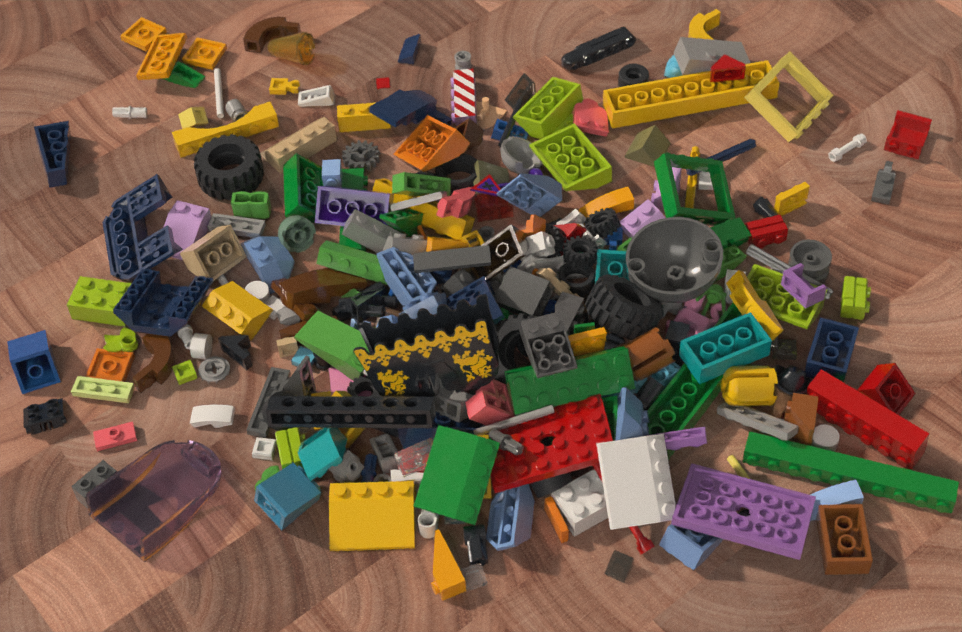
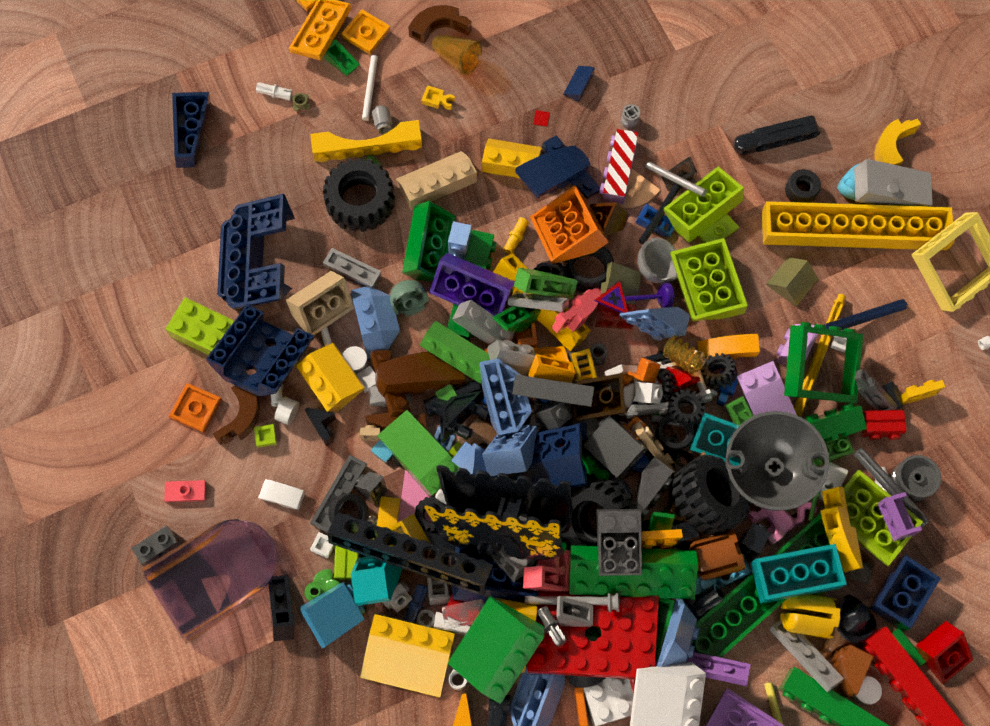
camera: 10 degrees right, 20 degrees up
blue slope [7,330,61,394] -> none
black hinge [23,398,67,435] -> none
yellowish green plate [71,376,135,403] -> none
lime plate [103,327,138,352] -> none
lavender slope [164,200,211,260] -> none
light yellow panel [178,107,208,129] -> none
light grey gear [198,356,230,384] -> none
bright green brick [231,191,271,219] -> none
white slope [298,85,335,107] -> none
dark grey gear [342,140,380,173] -> none
coral plate [572,99,609,137] -> none
red slope [710,54,746,83] -> none
lime brick [840,276,871,320] -> none
none -> black slope [268,575,294,642]
none -> olive plate [292,93,310,111]
none -> yellow pin [503,217,530,254]
none -> light grey slope [557,596,593,627]
none -> light grey bush [607,593,620,612]
none -> light grey bar [645,161,707,197]
none -> clear yellow piece [663,335,708,375]
none -> dark grey hinge [854,369,897,411]

